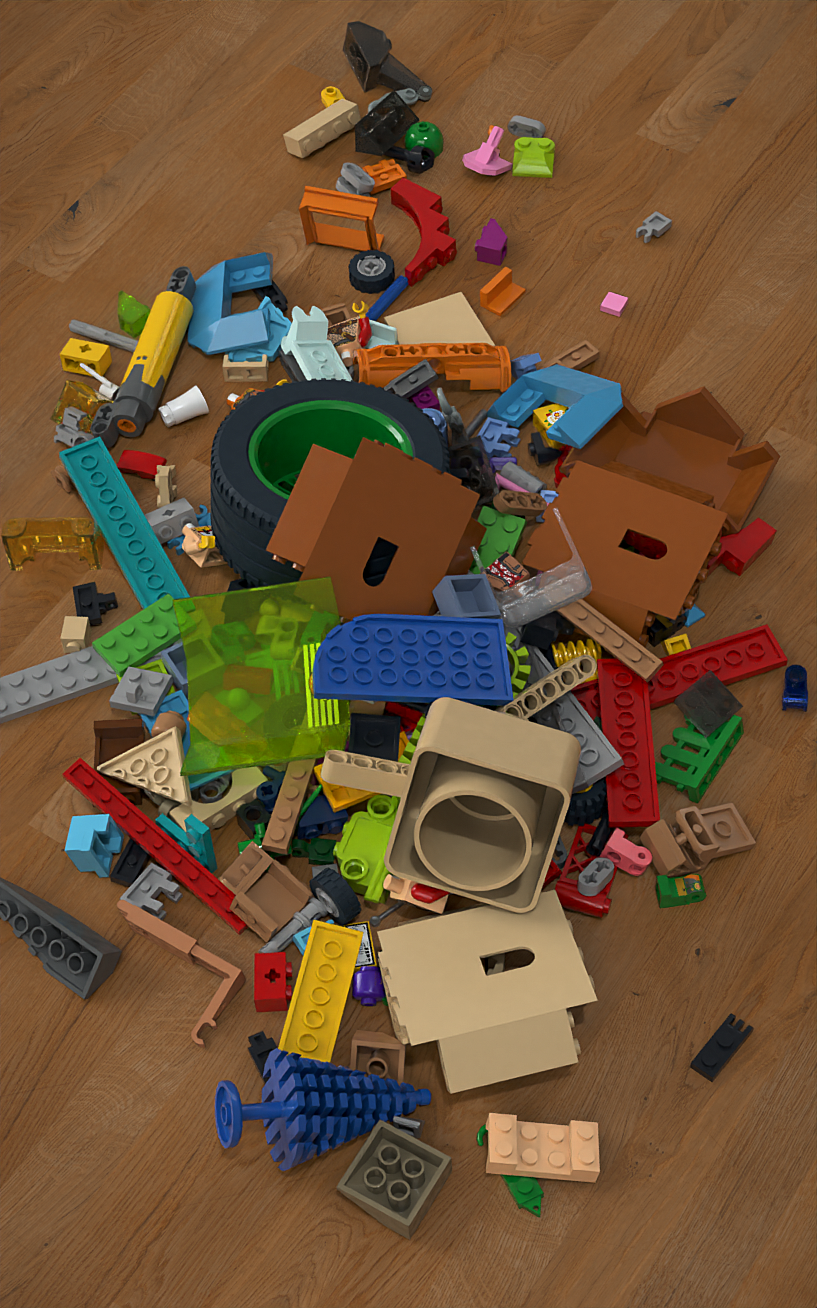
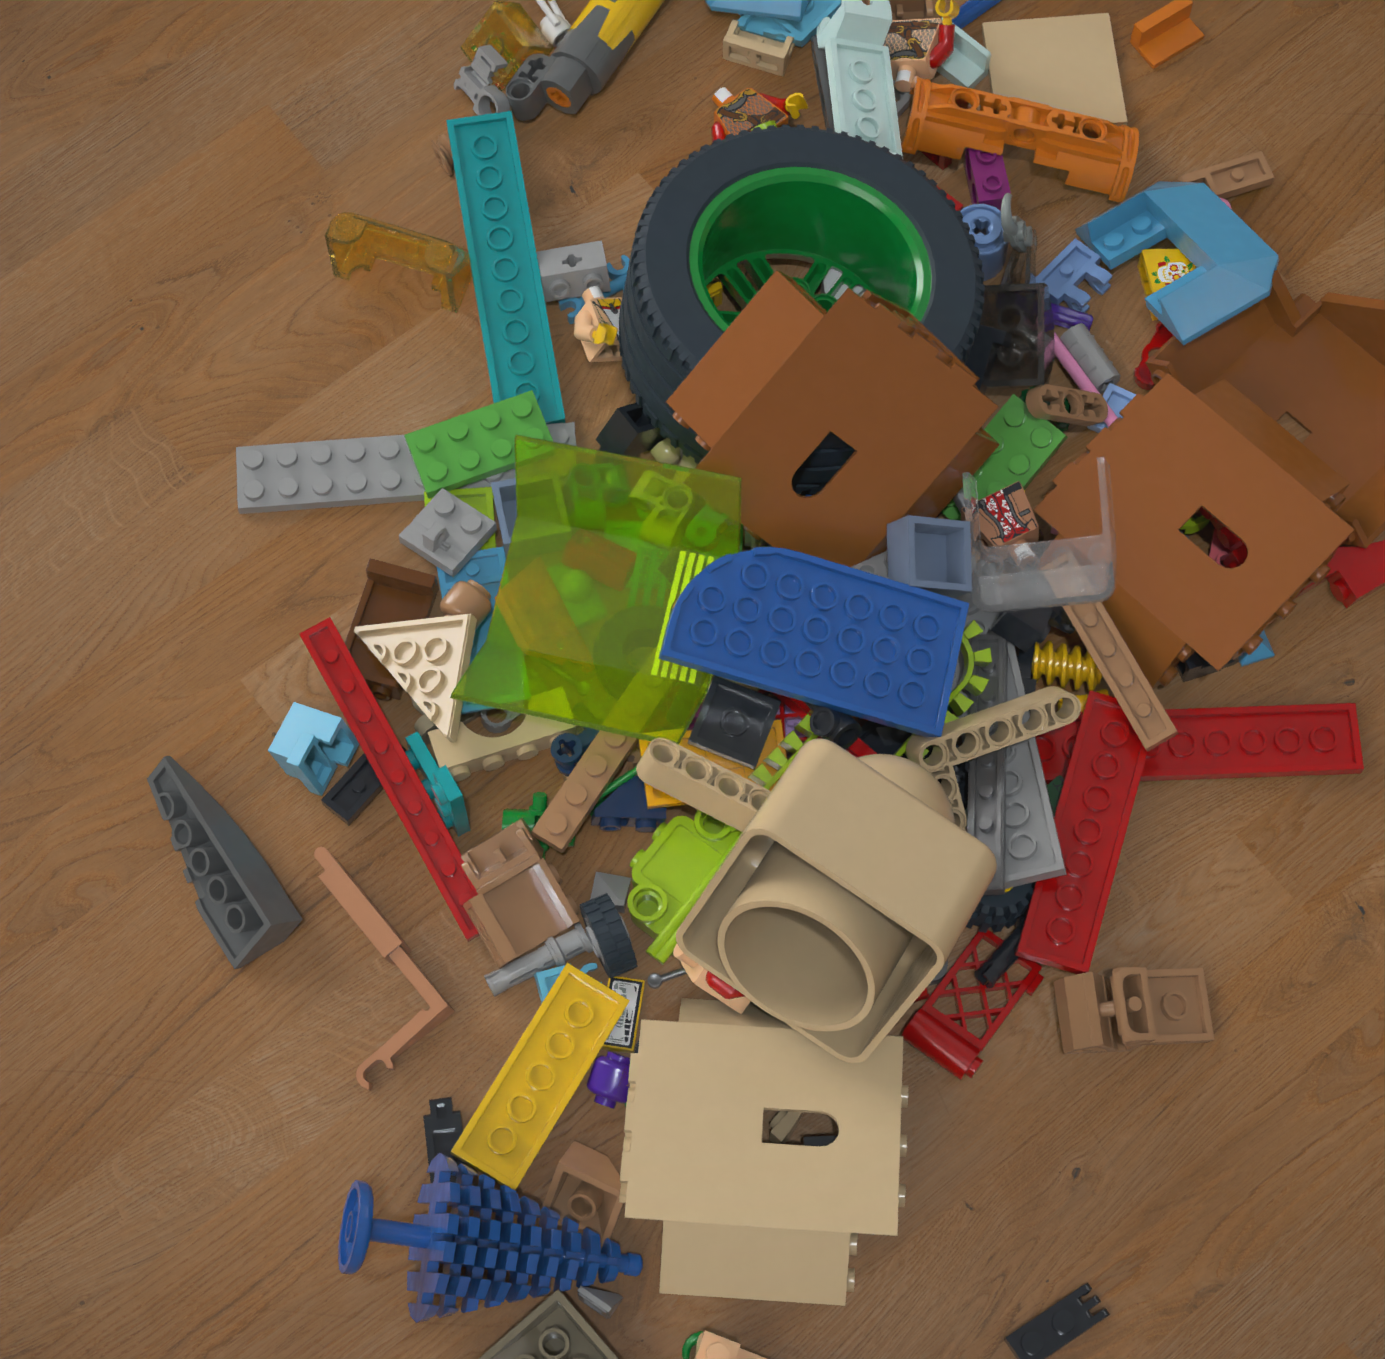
camera: 15 degrees right, 15 degrees up
tan brick [60,616,92,653] -> none
black hinge [73,582,118,626] -> none
red slope [116,450,167,479] -> none
light grey plate [120,862,183,920] -> none
tan plate [155,465,177,508] -> none
white plant [158,385,209,427] -> none
black brick [236,799,271,839] -> none
red brick [254,952,293,1012] -> none
dark green plate [292,838,337,865] -> none
dark grey hinge [383,359,438,399] -> none
flat silver piece [448,409,487,458] -> none
medium blue slope [510,353,542,380] -> none
black plate [528,432,563,466] -> none
light grey beam [577,858,614,896] -> none
bright pink tile [600,292,628,317] -> none
coral leg [600,827,652,876] -> none
green fence [655,709,744,803] -> none
green leg [655,874,707,909] -> none
yellow slope [661,634,691,656] -> none
clear smoke plate [673,670,743,738] -> none
clear blue piece [782,664,808,712] -> none

